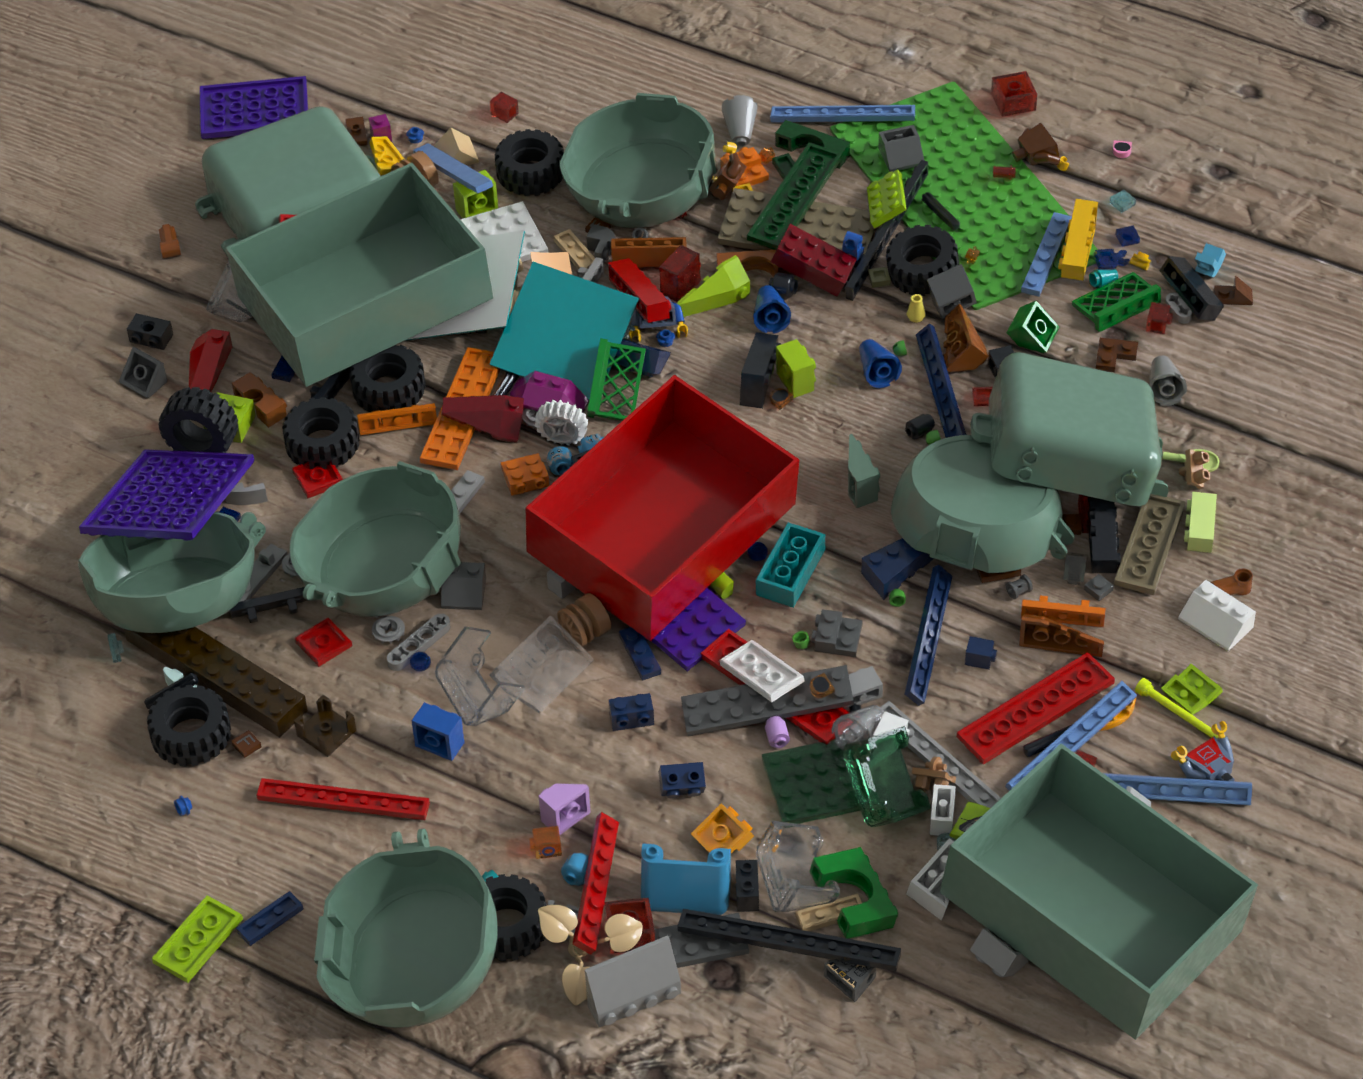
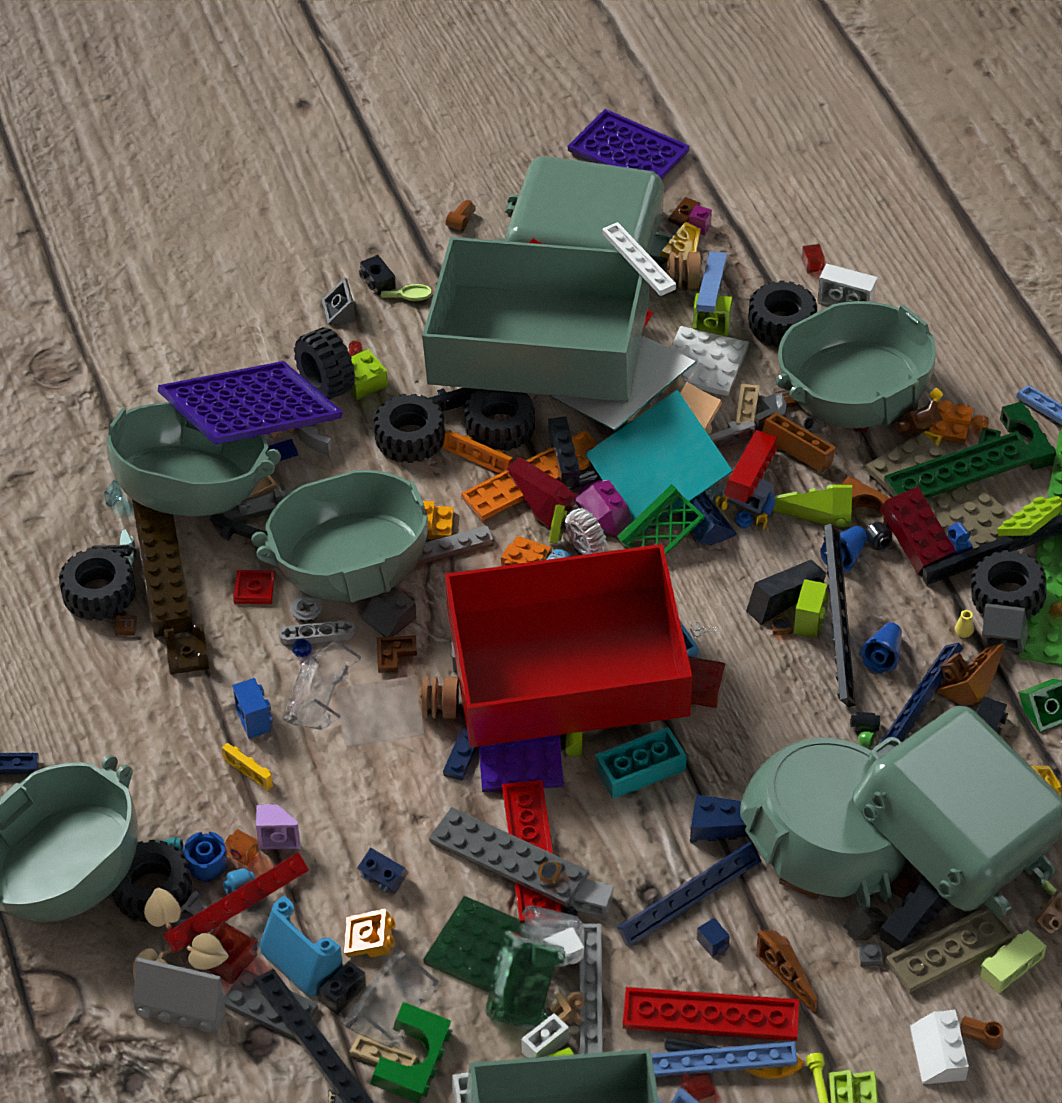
camera: 40 degrees right, 0 degrees up
blue plate [174,795,192,816] -> none
red wedge [189,329,233,392] -> none
dark orange arch [232,372,287,428] -> none
red plate [256,778,430,820] -> none
red tile [292,462,343,499] -> none
blue plate [406,127,424,144] -> none
tan slope [435,127,479,165] -> none
dark blue brick [608,693,654,731] -> none
clear red brick [659,245,701,302] -> none
white tile [719,640,805,702] -> none
light grey cone [722,95,758,147] -> none
clear blue plate [748,542,768,561] -> none
lavender brick [765,716,790,748] -> none
bright green hinge [792,631,810,649] -> none
dark grey plate [811,609,863,657] -> none
sand green slope [848,434,880,508] -> none
olive plate [868,267,891,288] -> none
bright green hinge [889,589,906,607] -> none
bright green hinge [893,340,907,356] -> none
dark grey bush [1006,574,1033,599] -> none
orange hinge [1021,595,1106,628] -> none
none -> blue brick [184,832,228,882]
none -> yellow plate [222,743,273,791]
none -> reddish brown plate [377,635,417,673]
none -> yellowish green piece [381,284,432,301]
none -> black arch [548,416,580,487]
none -> lime plate [548,505,567,544]
none -> white plate [602,222,676,296]
none -> white brick [817,263,878,306]
none -> black plate [823,524,856,707]
none -> reddish brown bracket [939,653,969,683]

